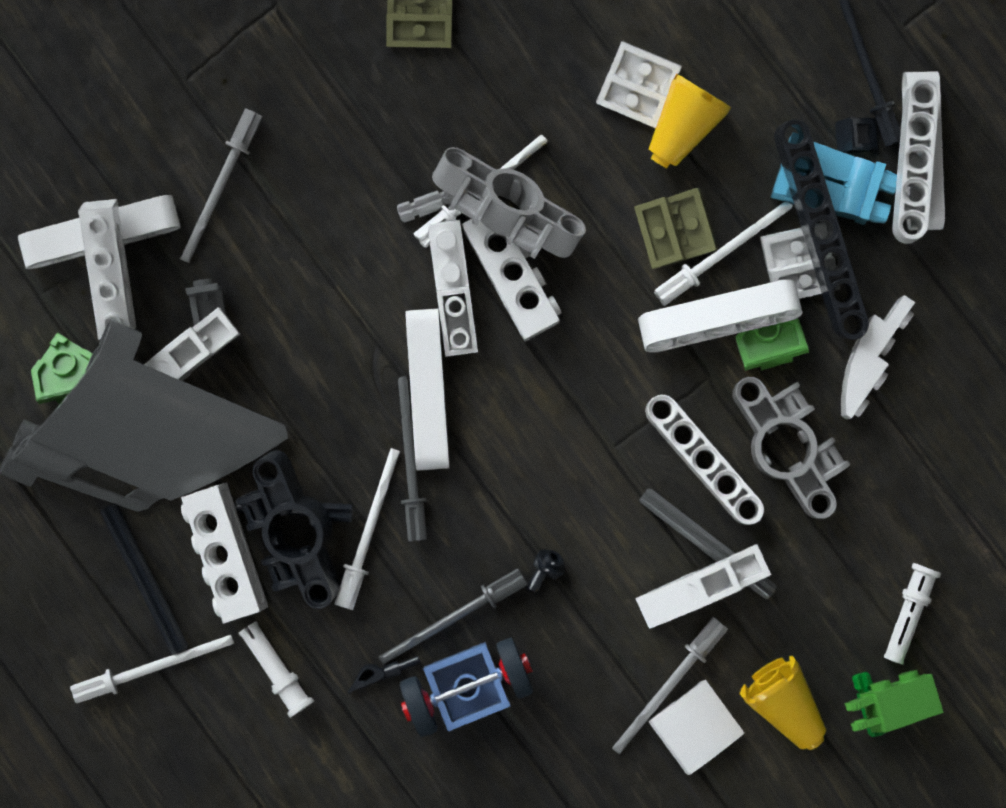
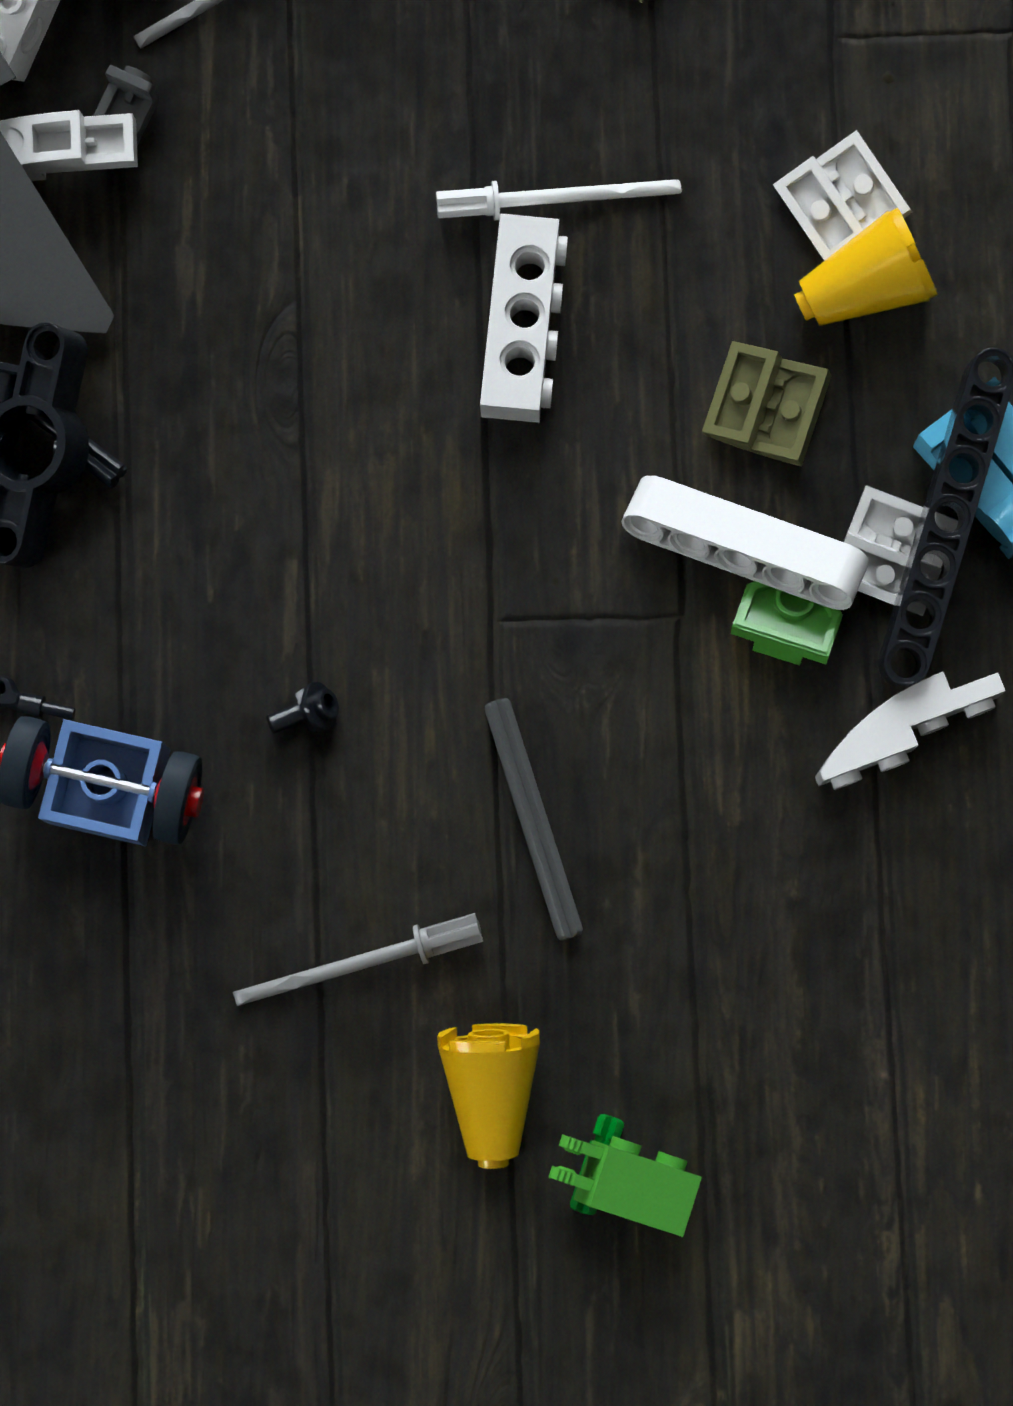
camera: 40 degrees right, 5 degrees down
white piece [334,448,400,610] -> none
dark grey piece [378,568,528,665] -> none
light grey axle [397,190,454,222] -> none
dark grey piece [398,376,427,542] -> none
white beam [406,309,449,471] -> none
white slope [428,220,478,357] -> none
light grey piece [432,147,586,259] -> none
white slope [635,544,771,629] -> none
white beam [645,395,764,525] -> none
white slope [648,680,744,775] -> none
white piece [654,202,793,306] -> none
light grey piece [733,377,850,519] -> none
white pin [883,563,941,665] -> none

